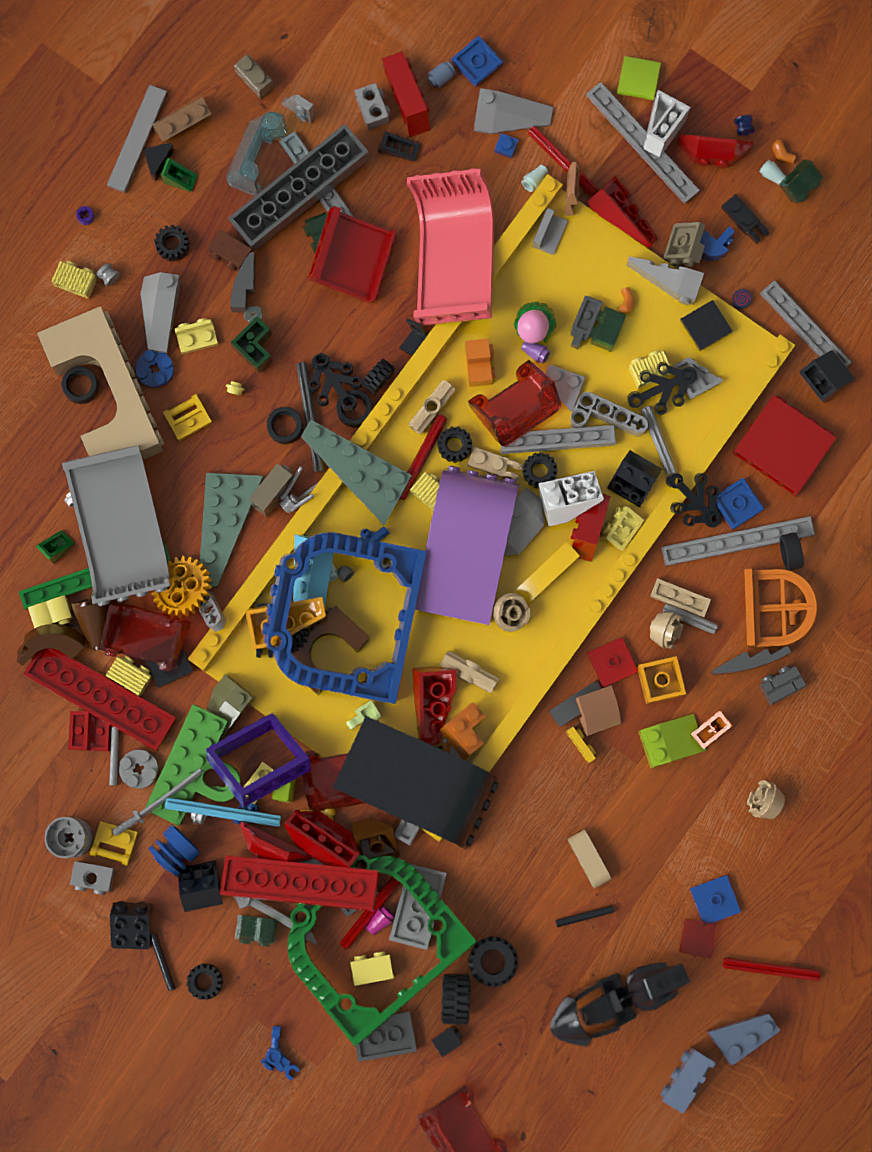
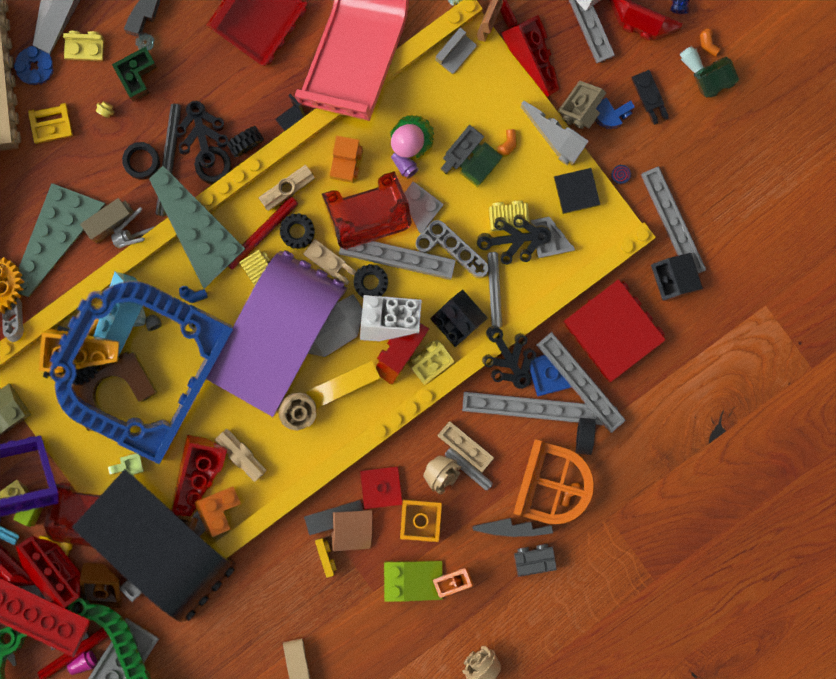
camera: 10 degrees right, 5 degrees up
none -> light grey tile [537,332,626,433]

